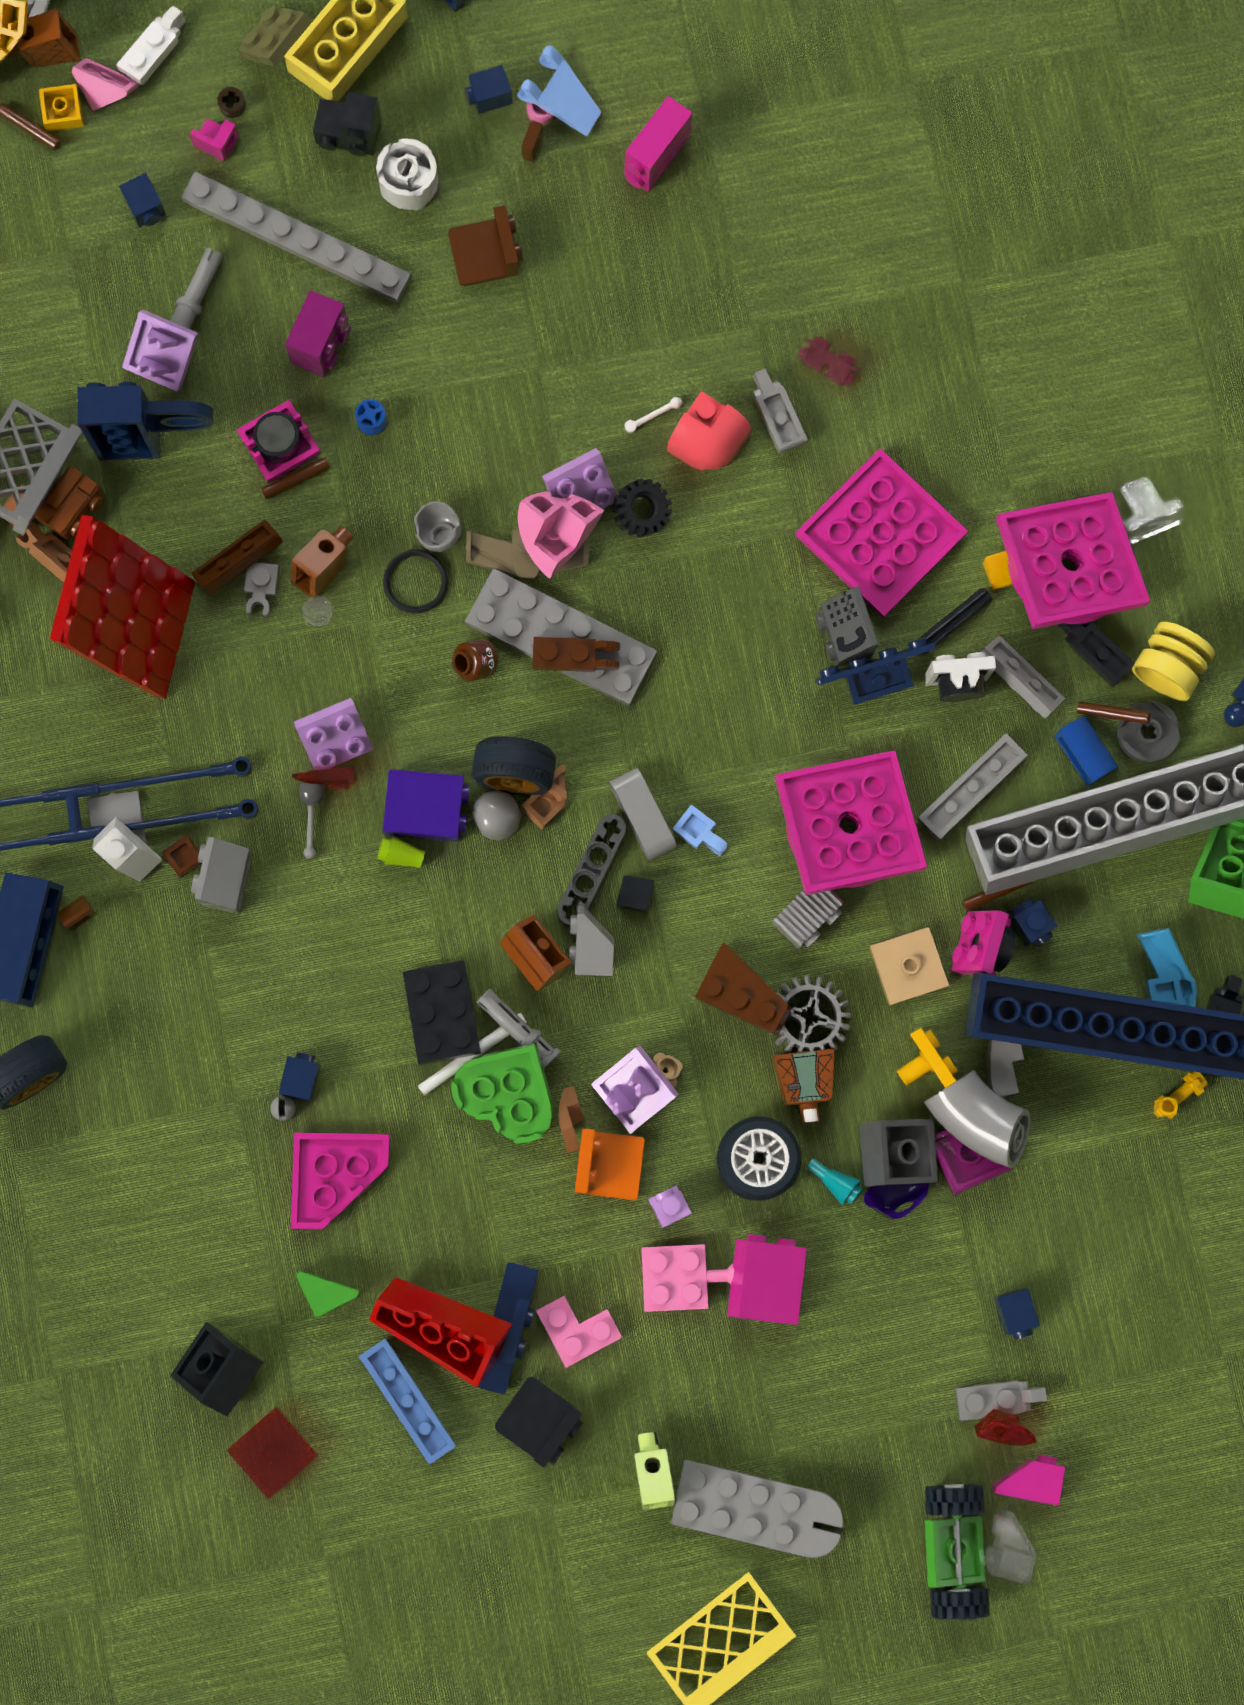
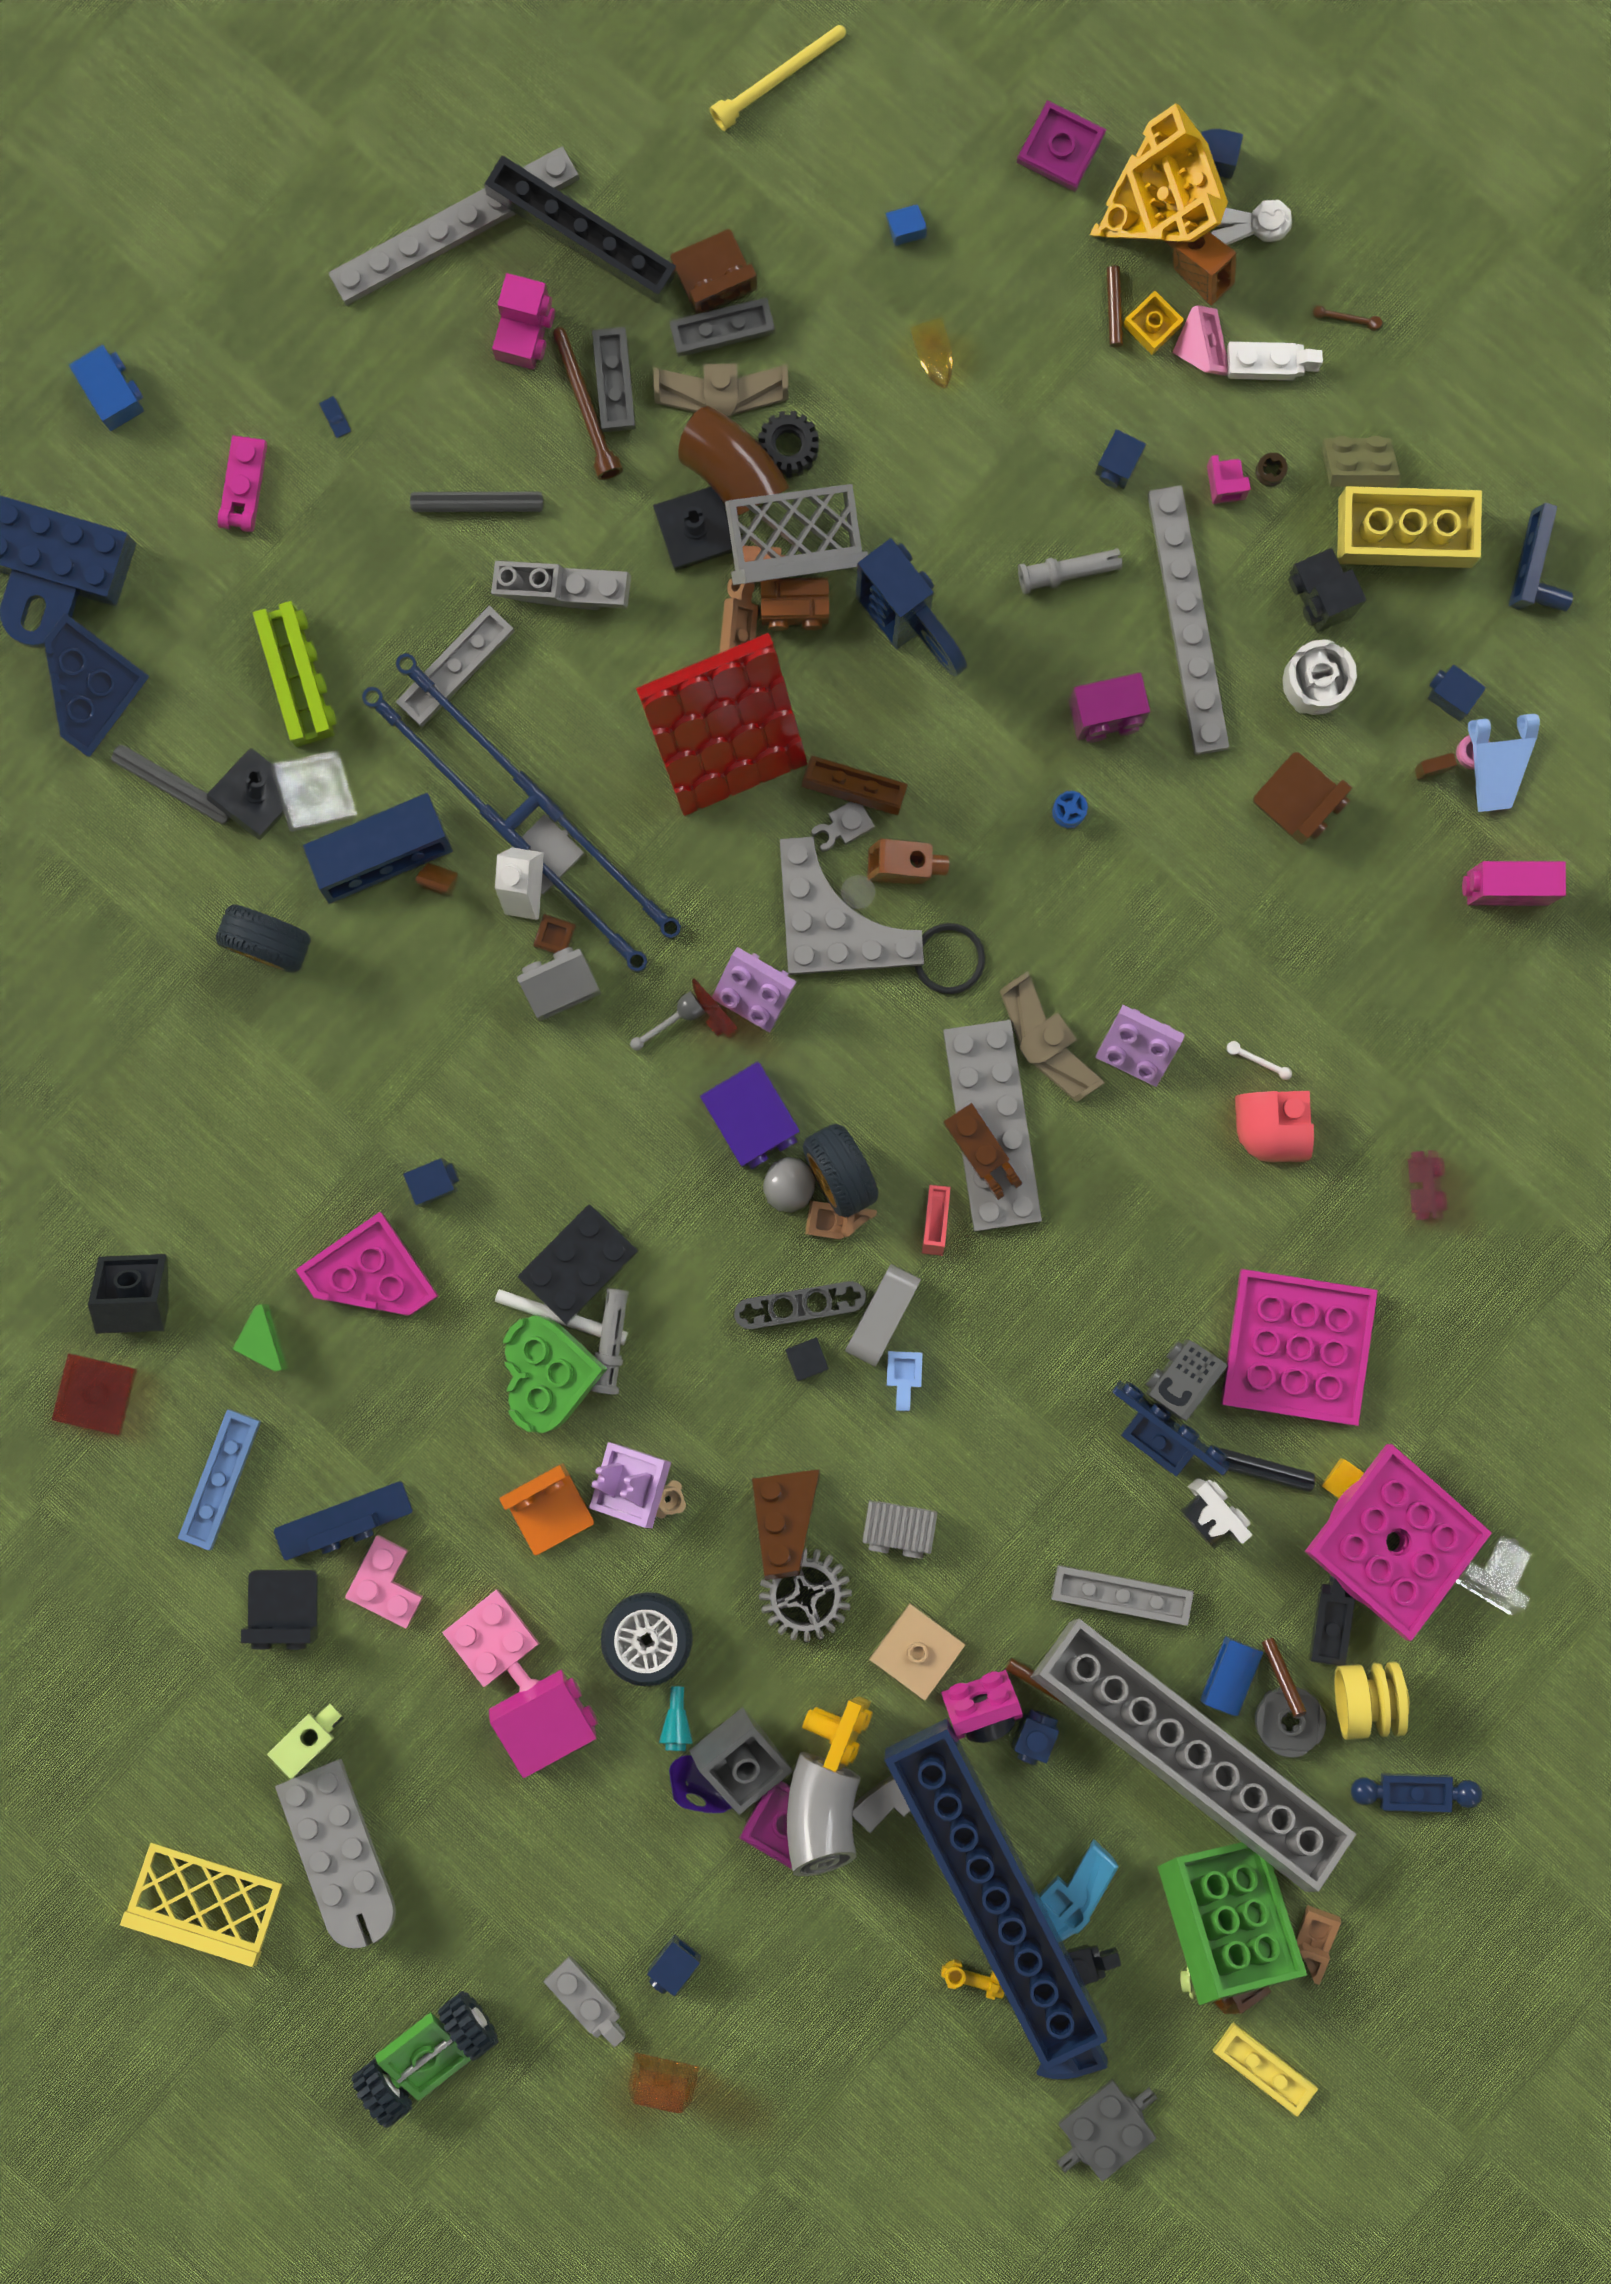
camera: 65 degrees right, 5 degrees up
lavender plate [122,309,199,392] -> none
piece [237,400,321,484] -> none
reddish brown piece [261,457,331,500] -> none
light grey hinge [270,1095,296,1121] -> none
red wedge [369,1277,513,1388] -> none
lime cone [377,835,425,868] -> none
light grey hair [414,501,462,552] -> none
reddish brown head [452,639,498,681] -> none
dark orange brick [499,914,572,992] -> none
bright pink brick [518,492,604,579] -> none
medium nougat slope [558,1086,584,1153] -> none
light grey slope [569,906,614,976] -> none
black tyre [612,479,672,537] -> none
lavender brick [648,1185,692,1228] -> none
light grey hinge [753,368,807,454] -> none
torso [772,1049,834,1123] -> none
dark pink piece [774,750,927,896] -> none
clear red plate [974,1409,1037,1446] -> none
light grey plate [981,635,1065,719] -> none
clear slope [984,1508,1037,1585] -> none
dark pink slope [990,1454,1065,1506] -> none
none -> clear orange torso [628,2053,699,2113]
none -> light grey plate [780,837,924,975]
none -> coral piece [922,1185,951,1256]

